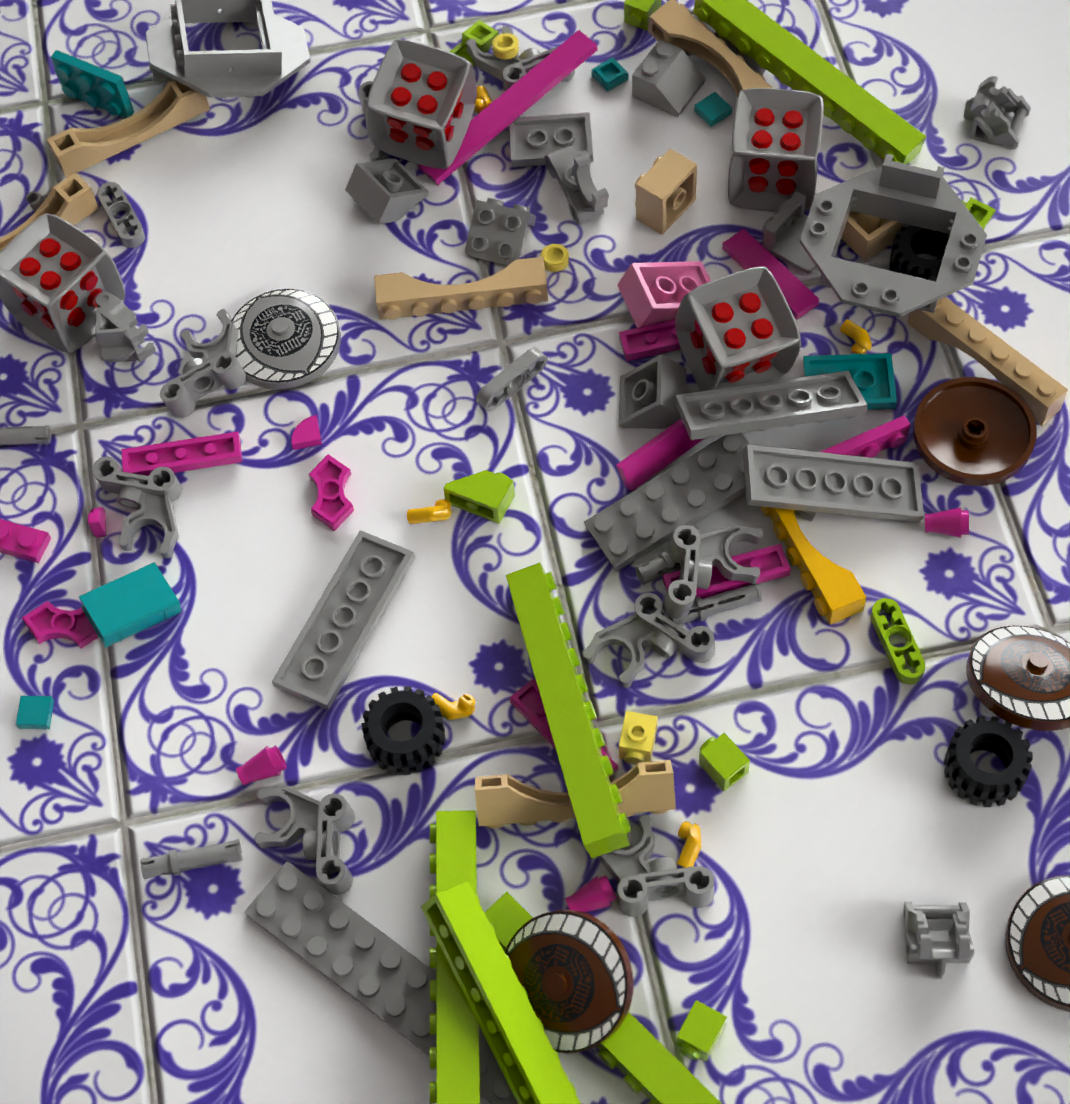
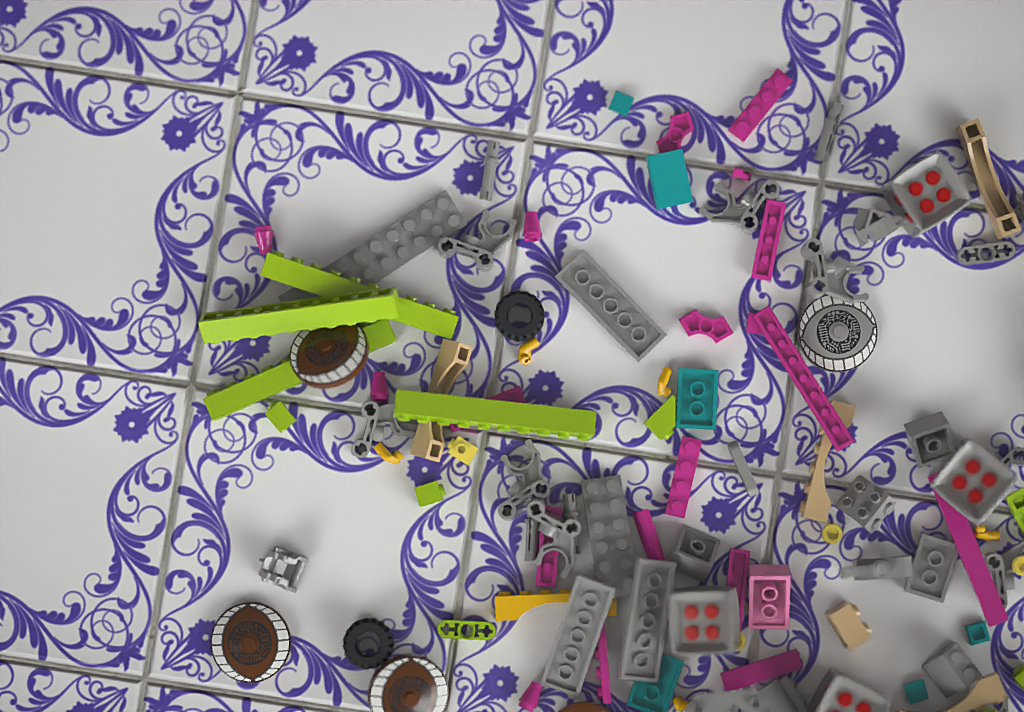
camera: 110 degrees right, 25 degrees up
none -> dark pink plate [664,436,702,518]
none -> teal plate [675,368,719,430]
none -> dark pink tile [752,305,855,452]

